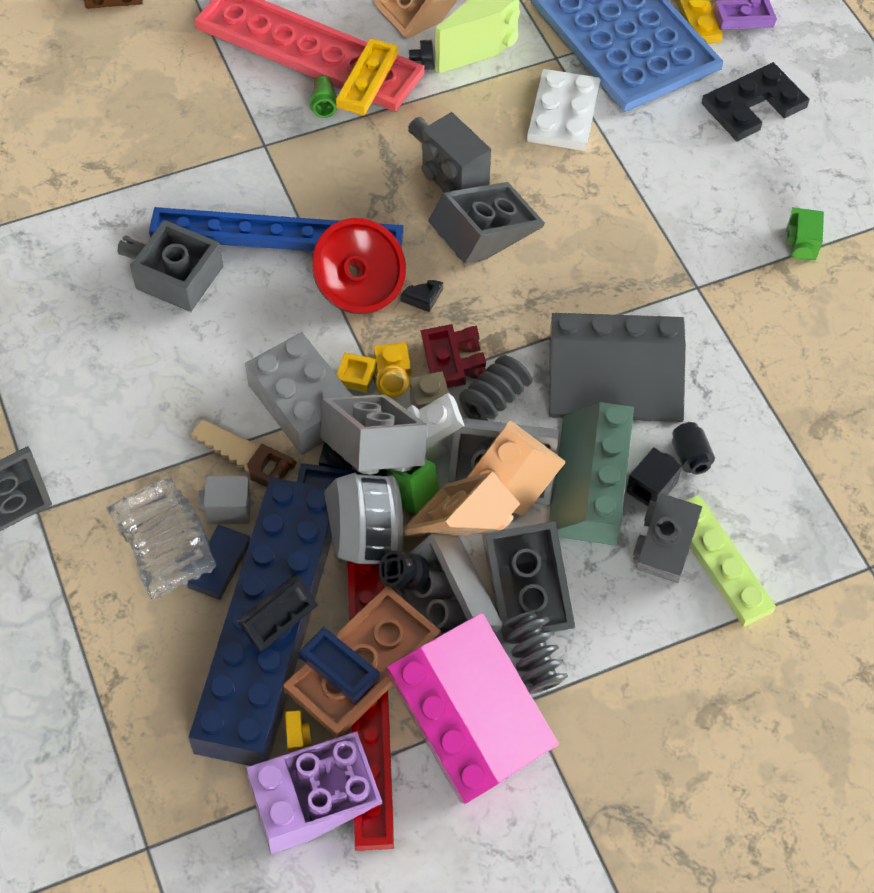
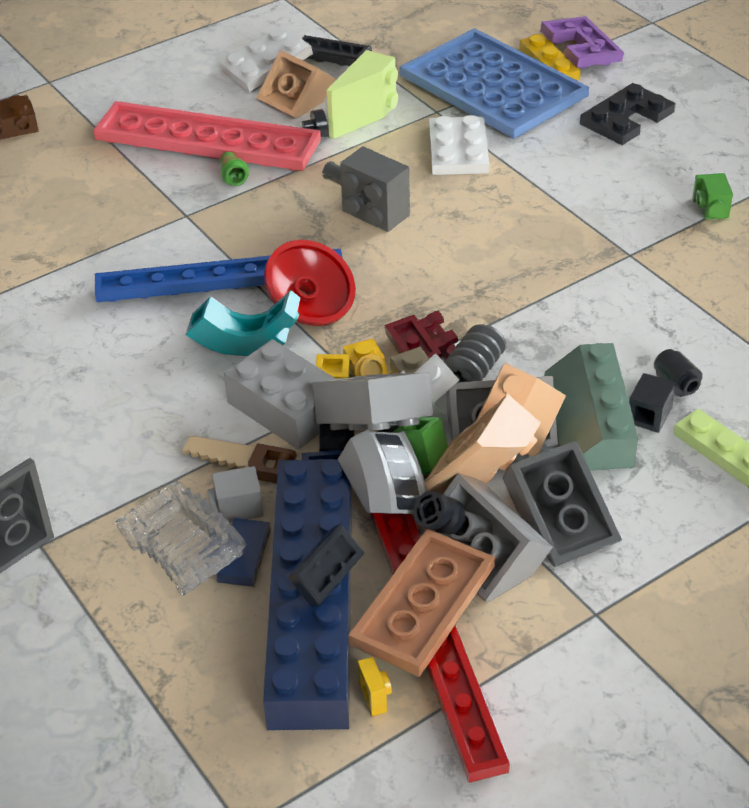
camera: 10 degrees left, 15 degrees down
dark grey brick [117,220,223,312] -> none
lavender slope [246,732,382,854] -> none
dark blue tile [298,627,380,704] -> none
yellow plate [336,38,398,116] -> none
slope [385,612,559,804] -> none
black tile [401,280,443,312] -> none
dark grey slope [428,182,545,264] -> none
dark grey piece [502,611,568,694] -> none
dark grey slope [549,313,686,422] -> none
dark grey brick [633,493,702,583] -> none
none -> teal arch [185,290,300,356]

